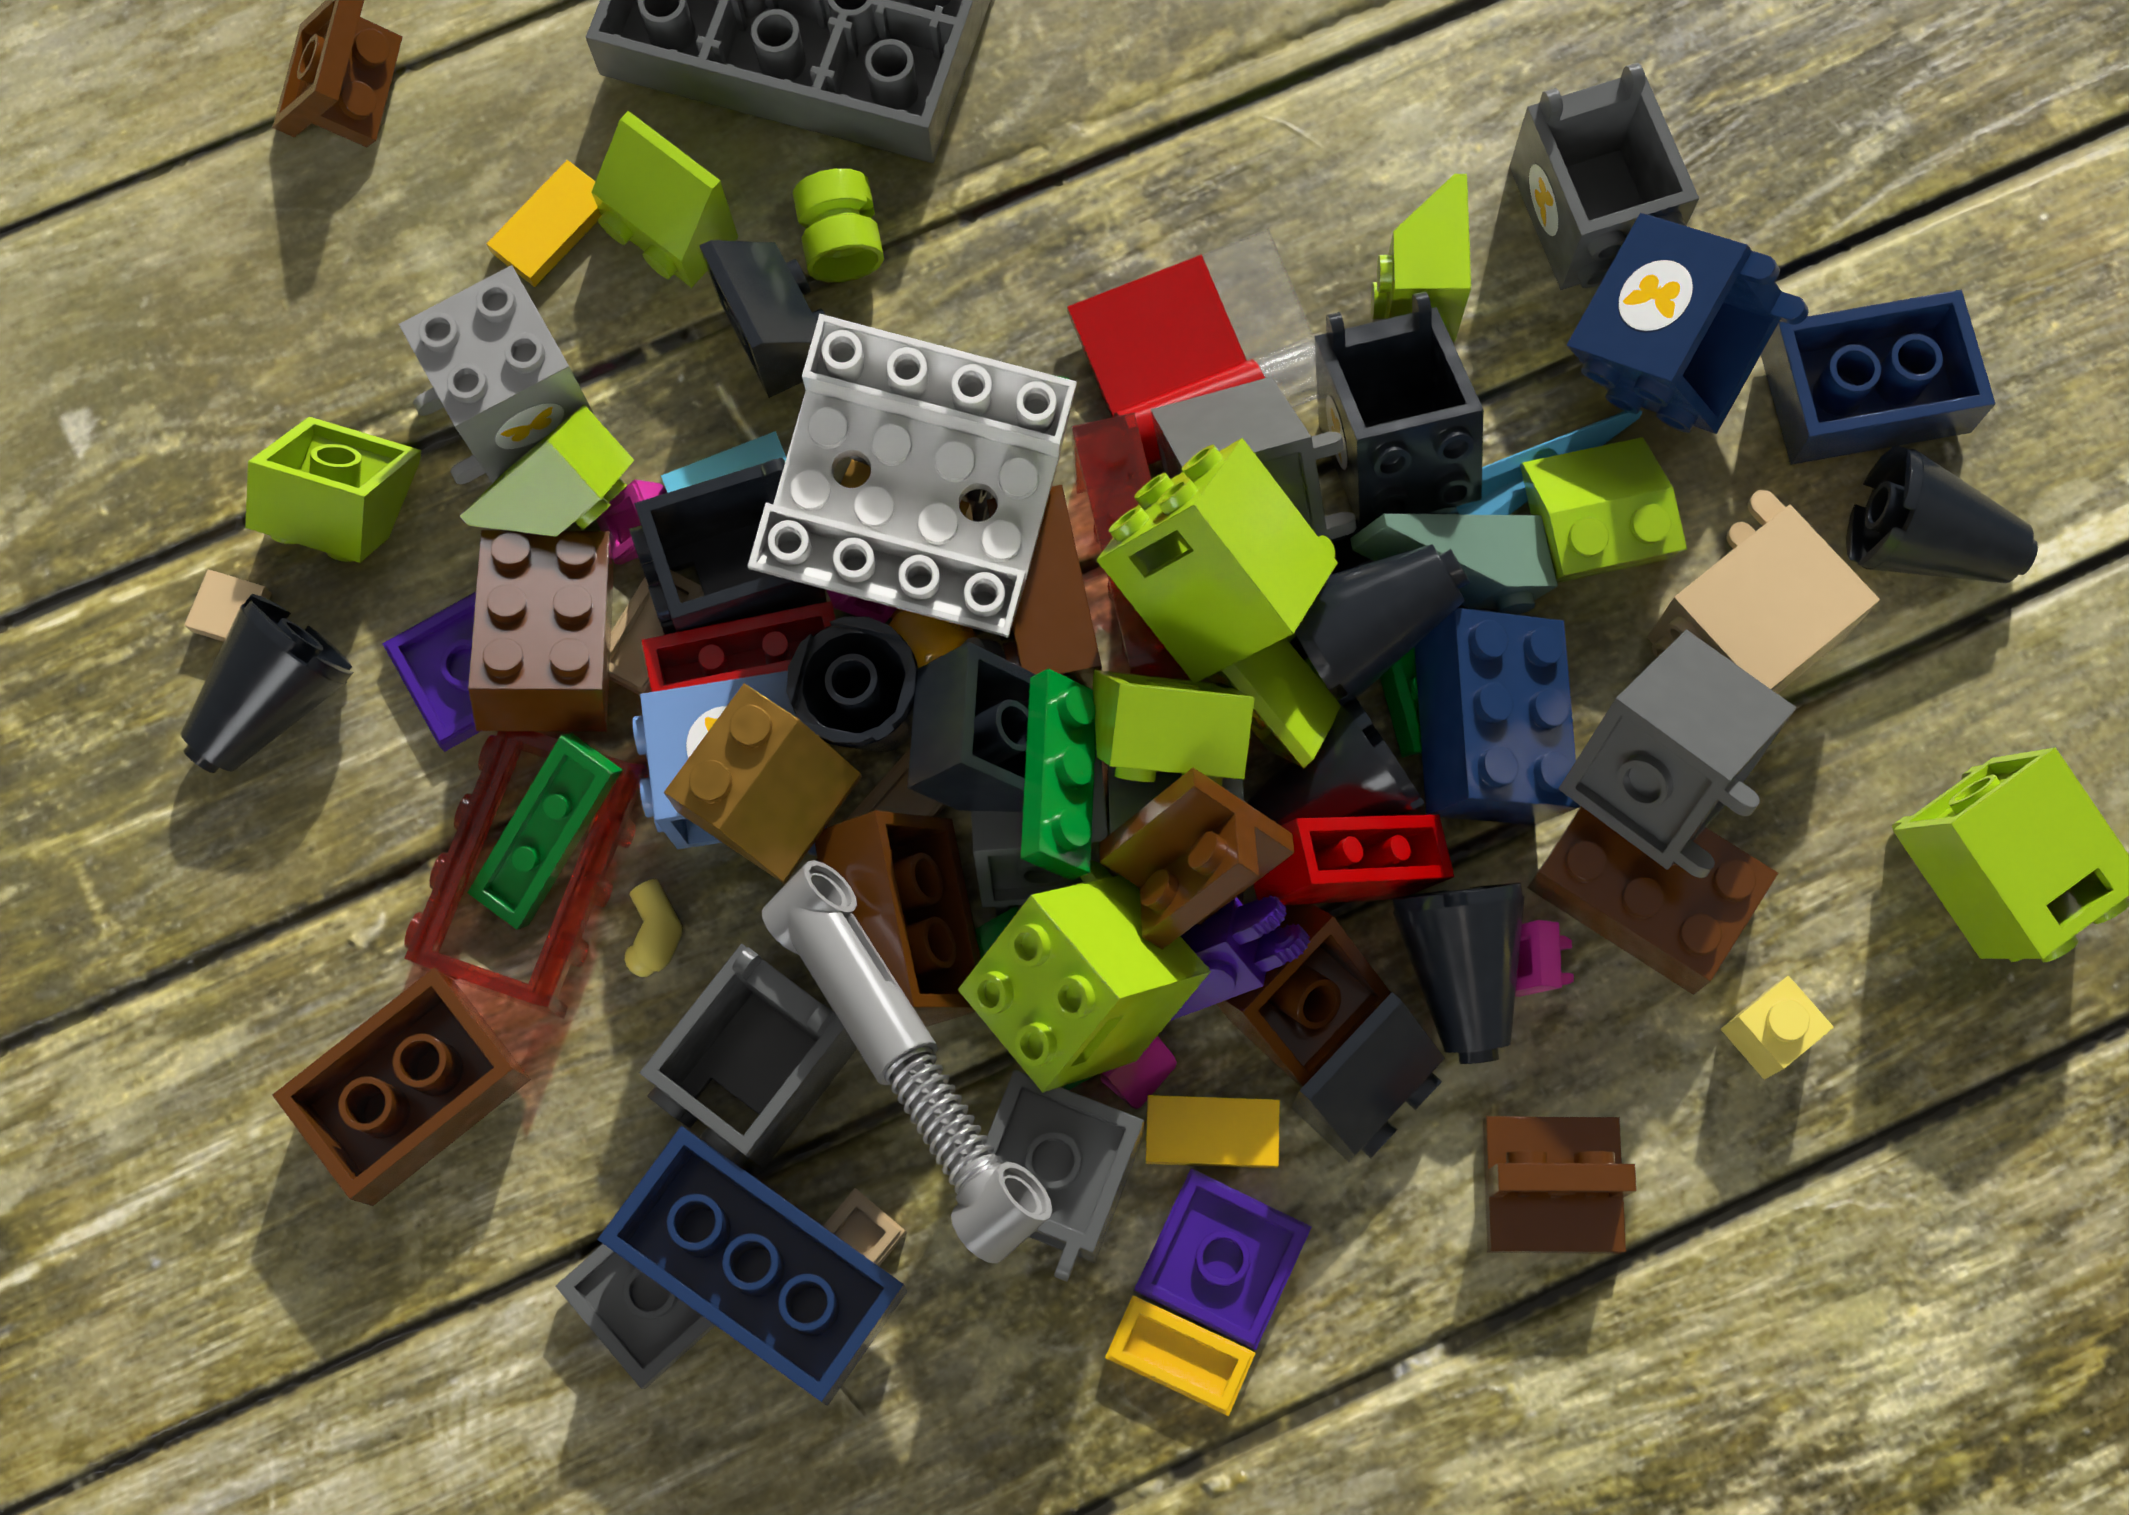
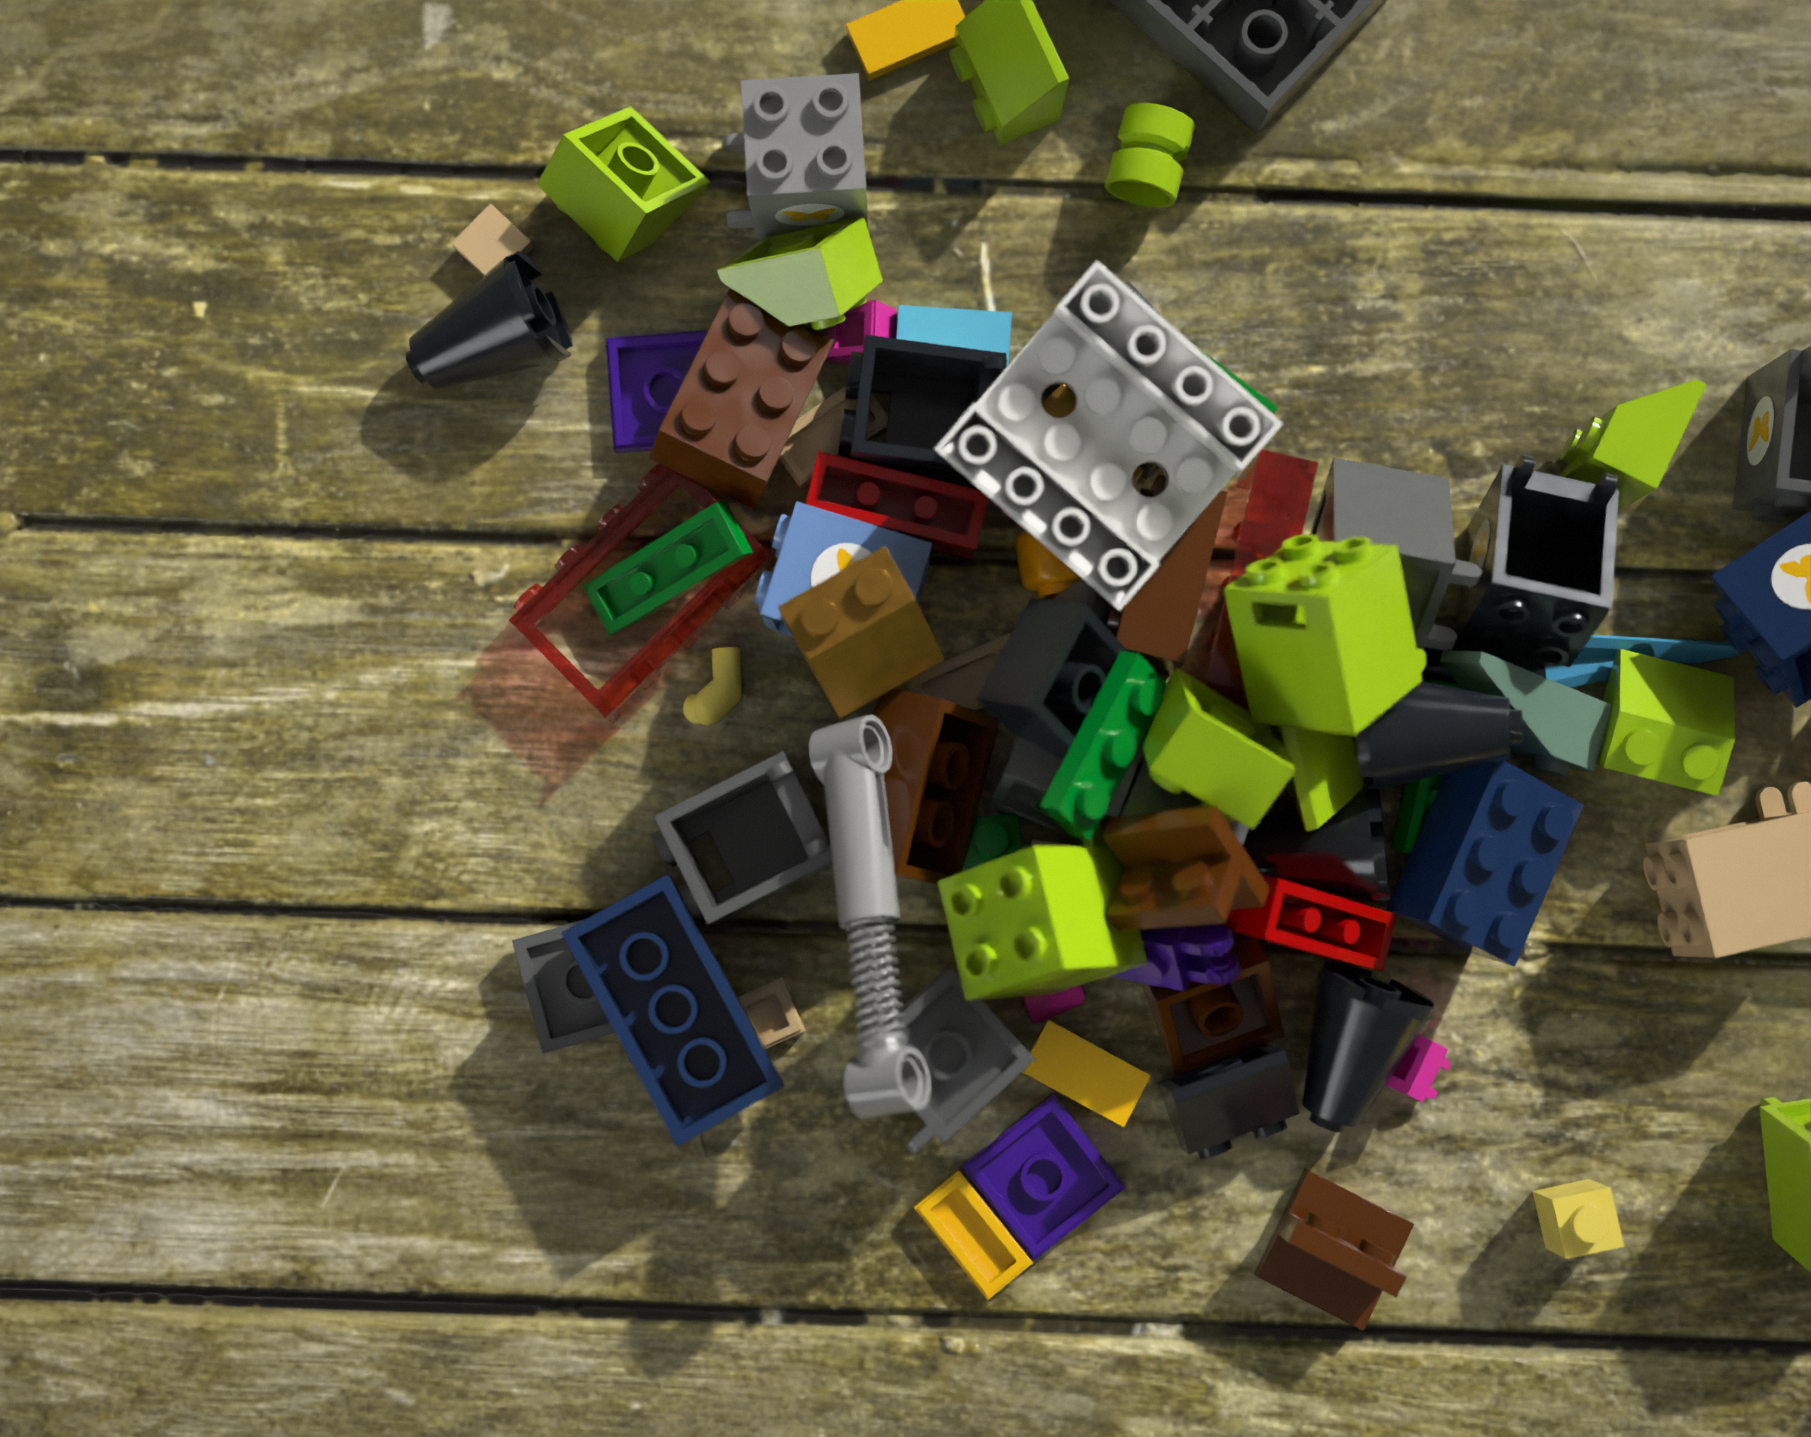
camera: 20 degrees right, 10 degrees up
reddish brown brick [272,967,531,1206] -> none
black slope [699,240,825,398] -> none
black cone [786,617,918,752] -> none
red door [1067,228,1323,470] -> none
reddish brown brick [1527,806,1779,995] -> none
dark grey container [1559,629,1797,878] -> none

